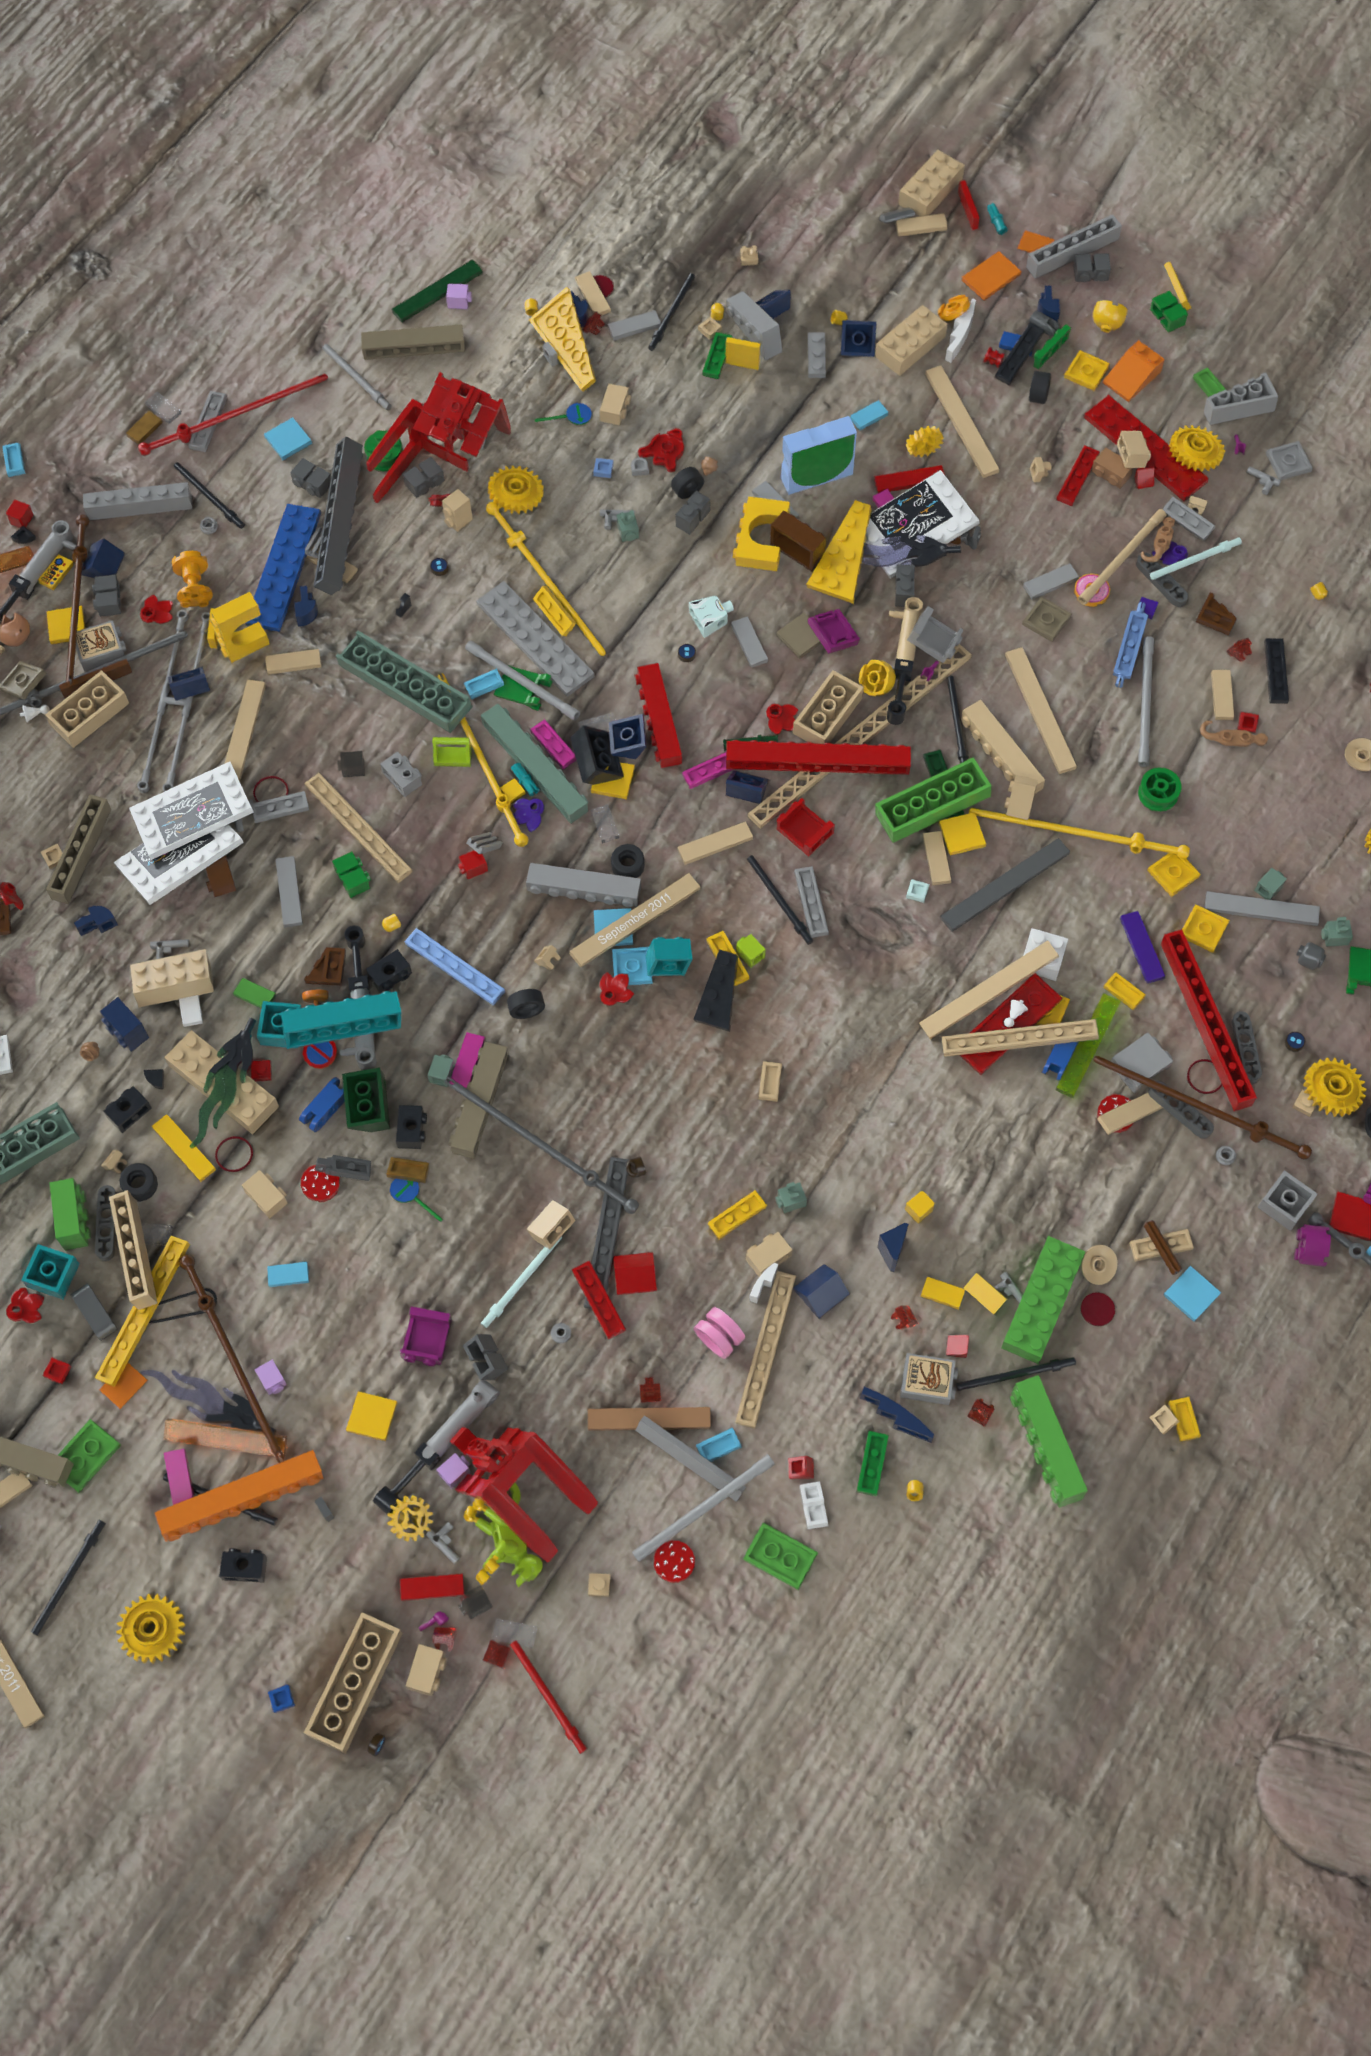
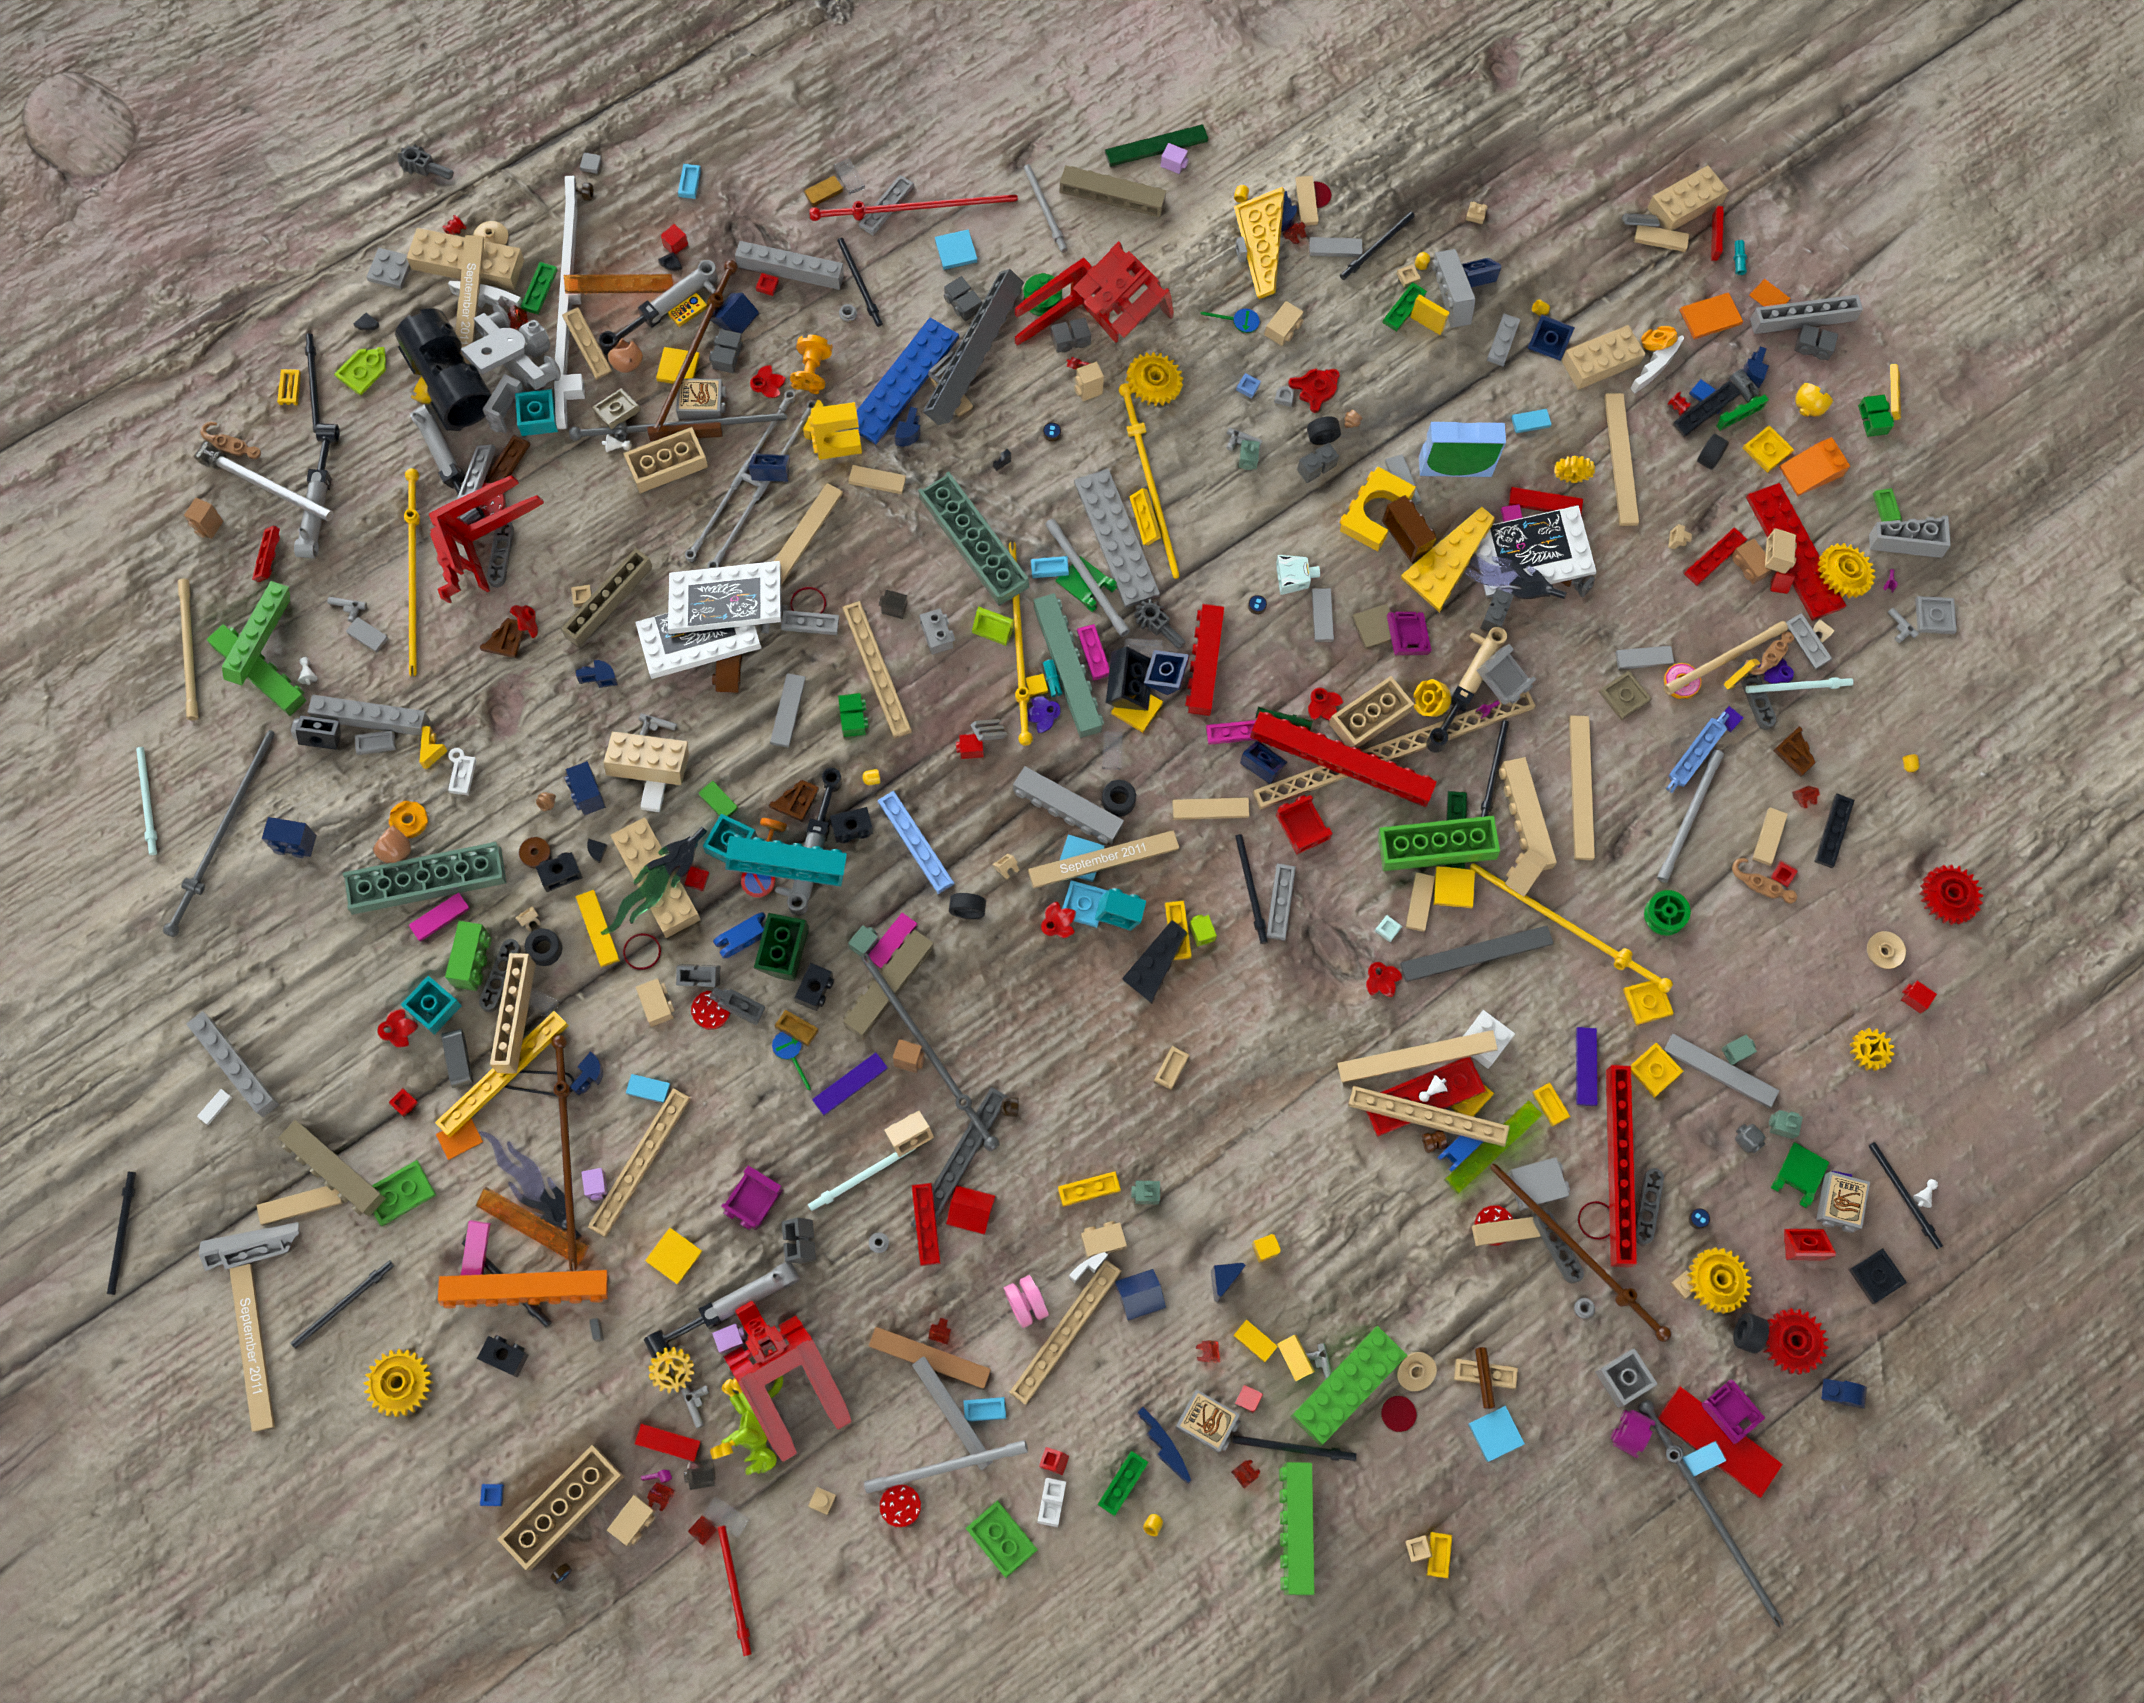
camera: 15 degrees right, 5 degrees up
none -> dark pink tile [409,892,470,942]
none -> reddish brown piece [519,837,551,869]
none -> dark blue brick [570,1051,603,1096]
none -> tan tile [588,1088,691,1238]
none -> dark grey piece [676,964,721,987]
none -> red plate [756,273,779,296]
none -> dark purple tile [812,1052,888,1116]
none -> medium nougat brick [893,1039,925,1073]
none -> dark grey gear [1134,598,1186,649]
none -> red plate [1366,962,1402,997]
none -> reddish brown wheel [1422,1130,1447,1153]
none -> yellow tile [1724,659,1761,689]

